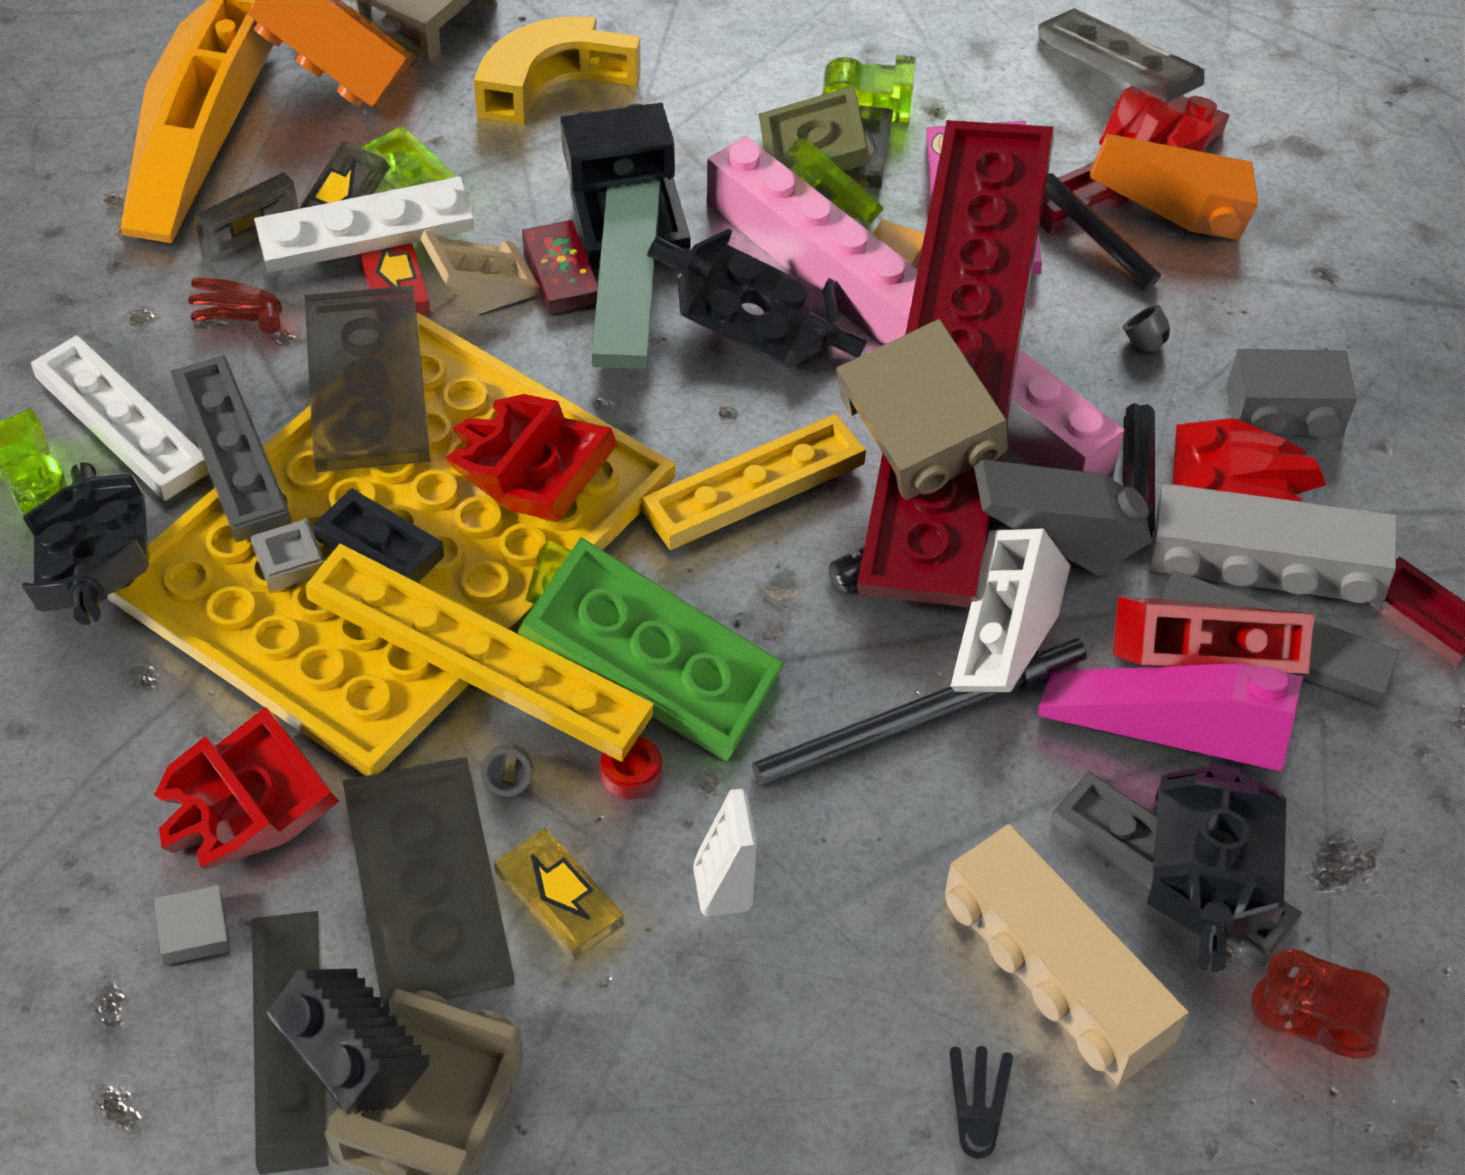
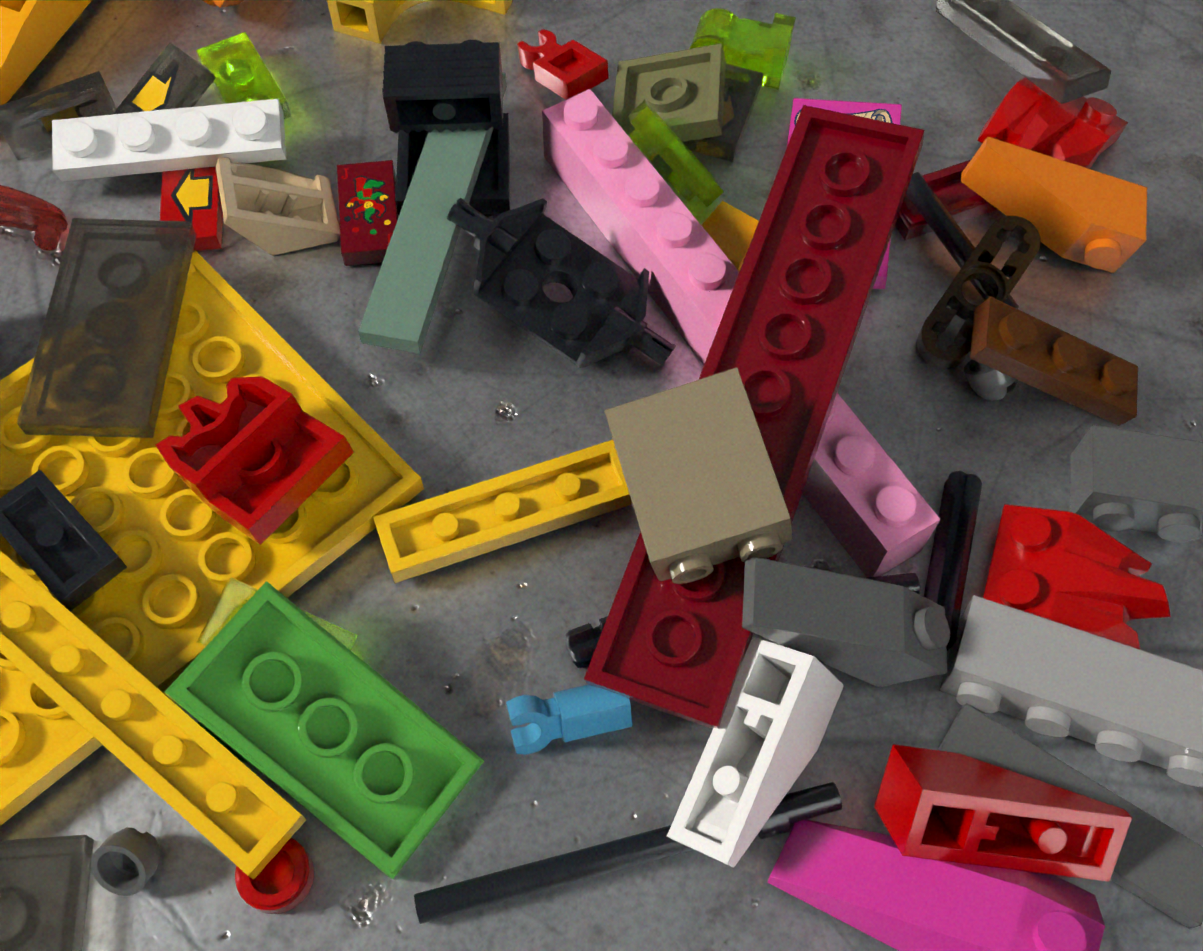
camera: 10 degrees right, 10 degrees up
none -> dark azure bar [506,685,633,755]
none -> red plate [517,29,609,100]
none -> dark brown beam [917,216,1040,369]
none -> reddish brown plate [970,297,1138,426]

